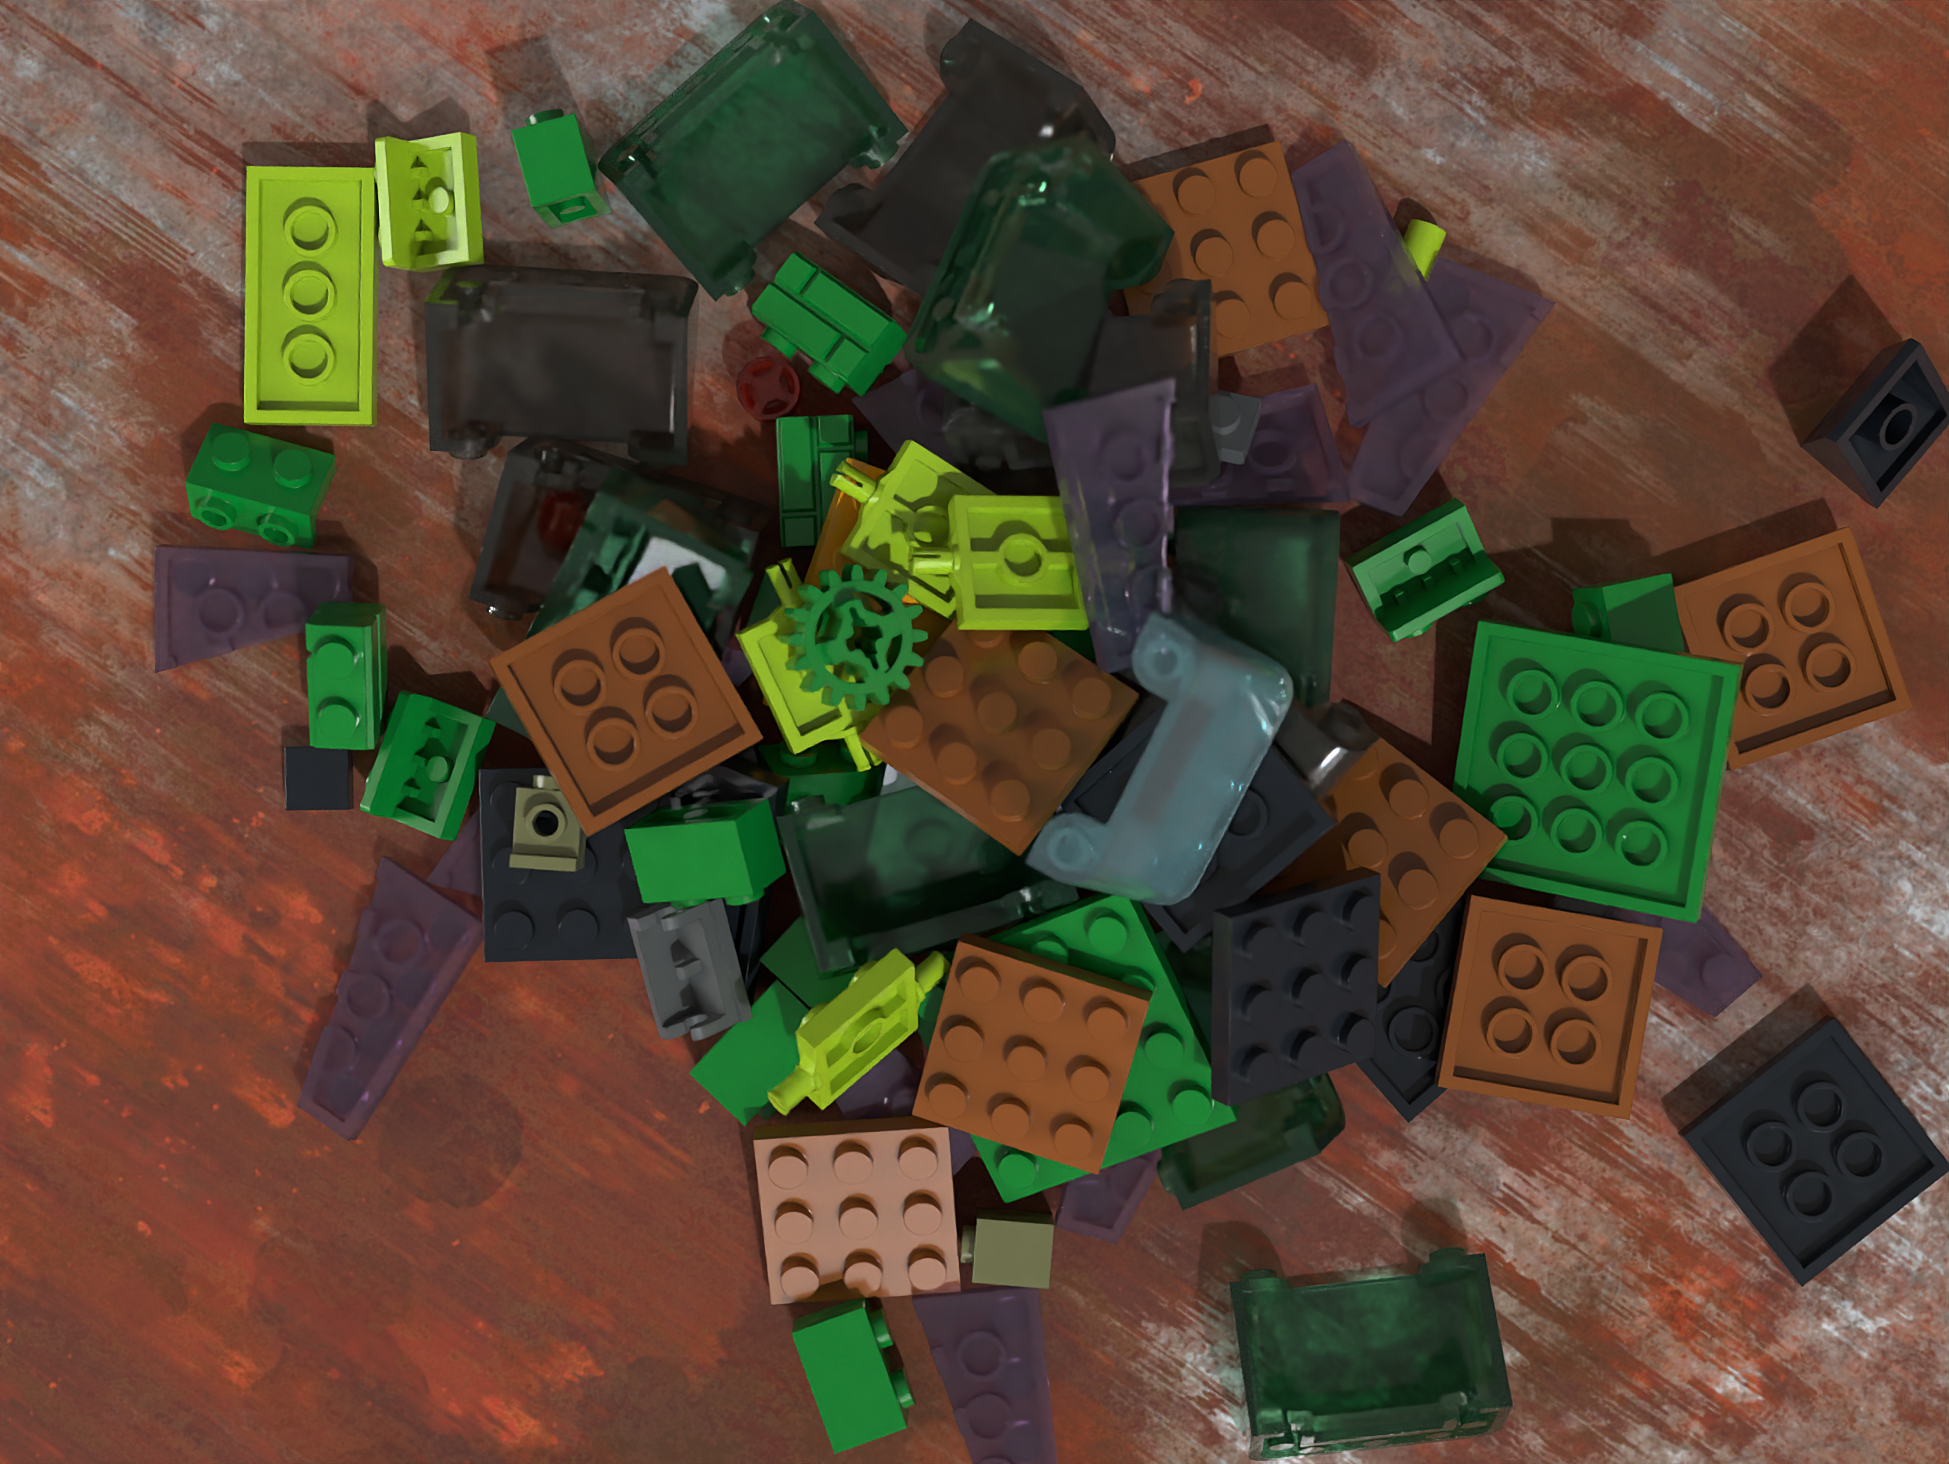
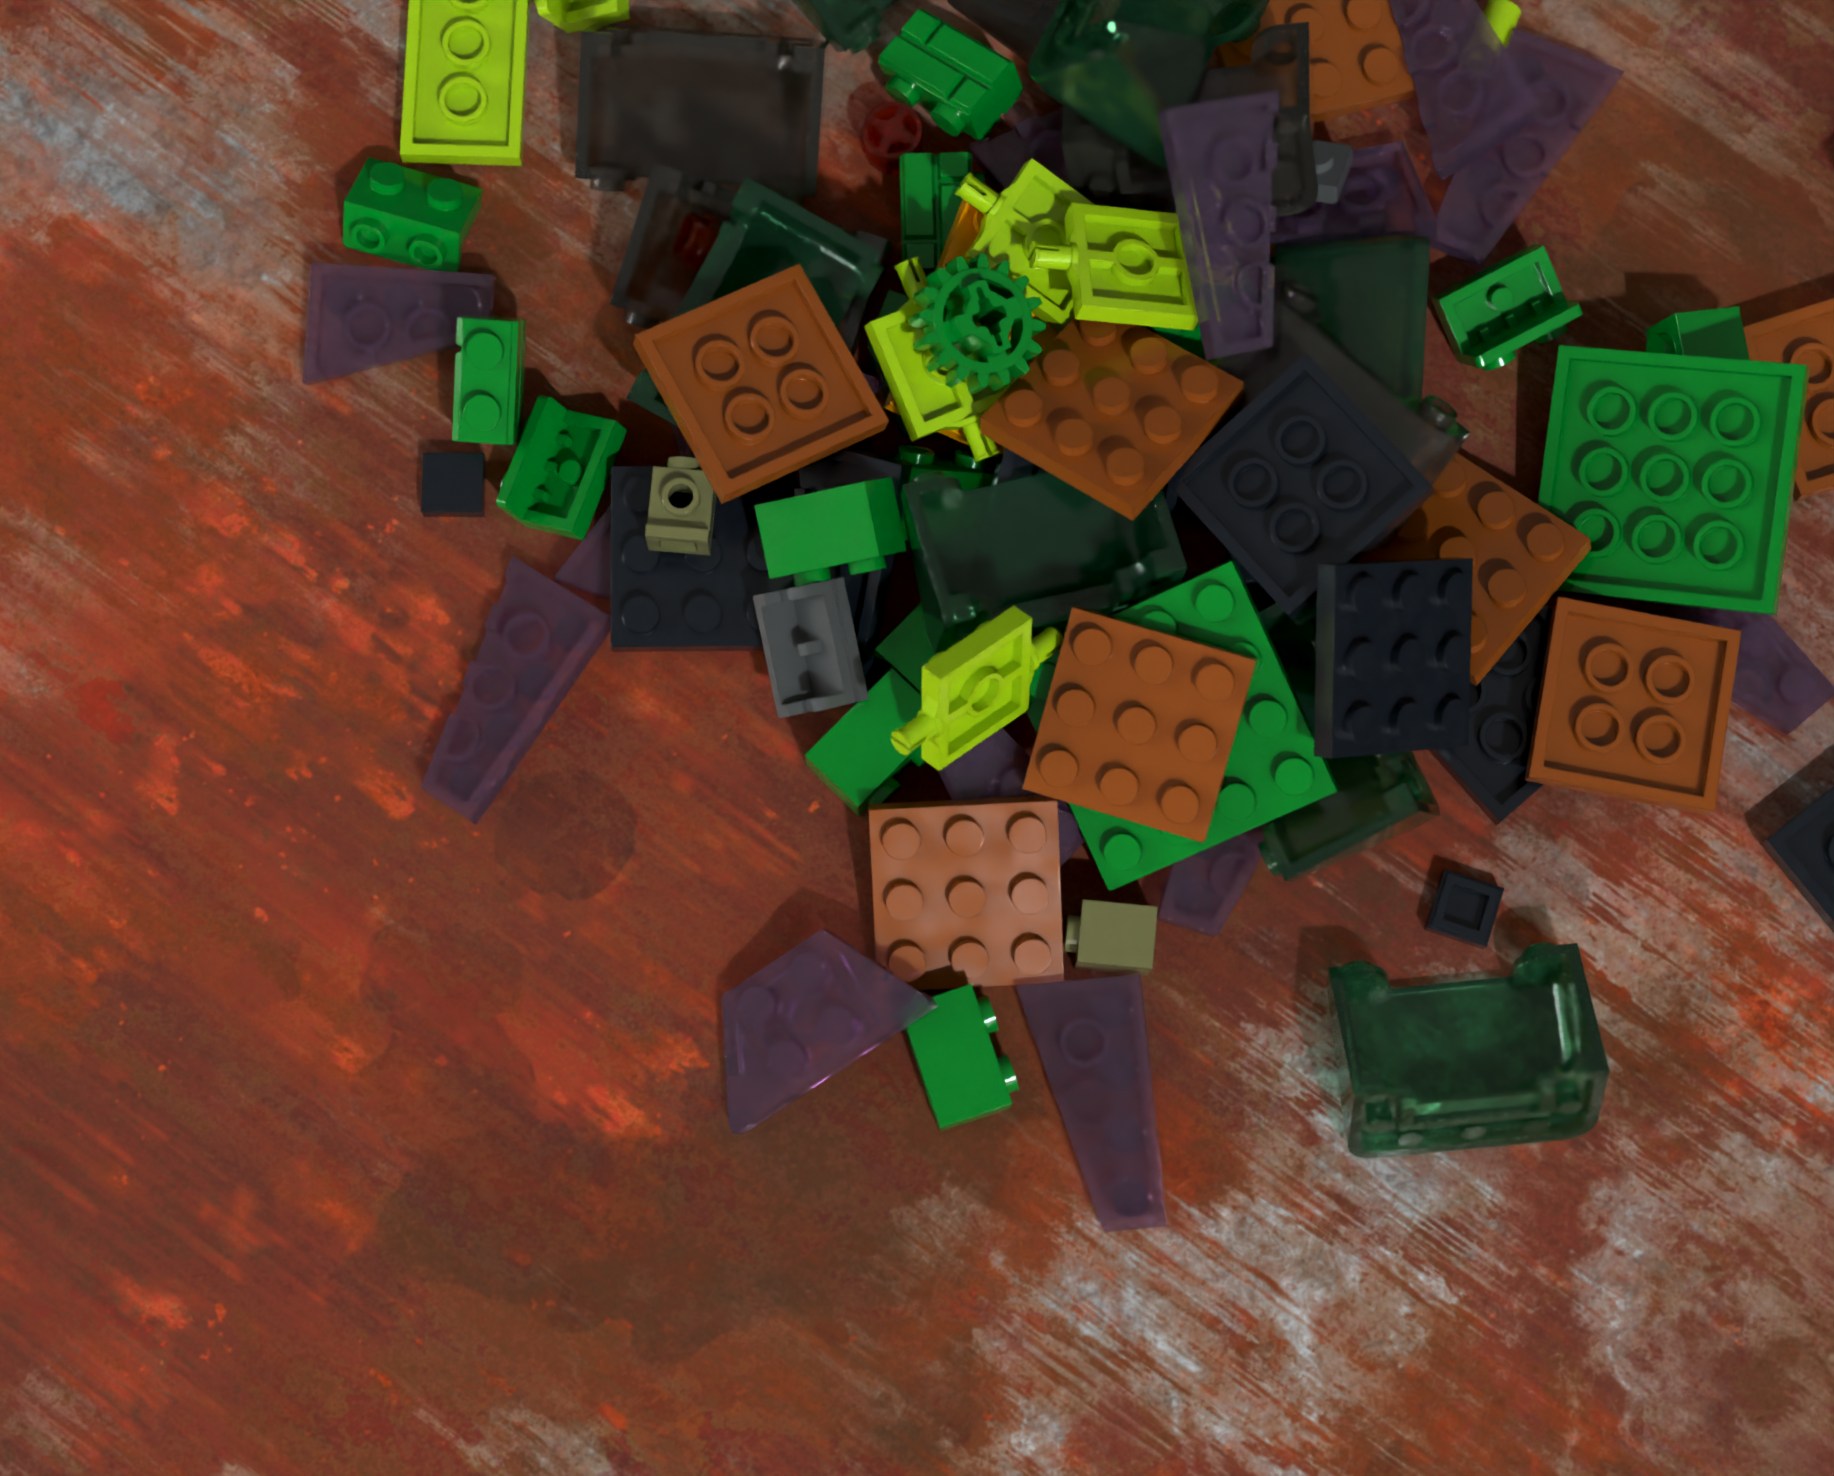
camera: 10 degrees left, 10 degrees down
clear light blue windscreen [1026,612,1293,906] -> none
none -> clear purple wing [722,929,938,1134]
none -> black tile [1424,869,1504,949]

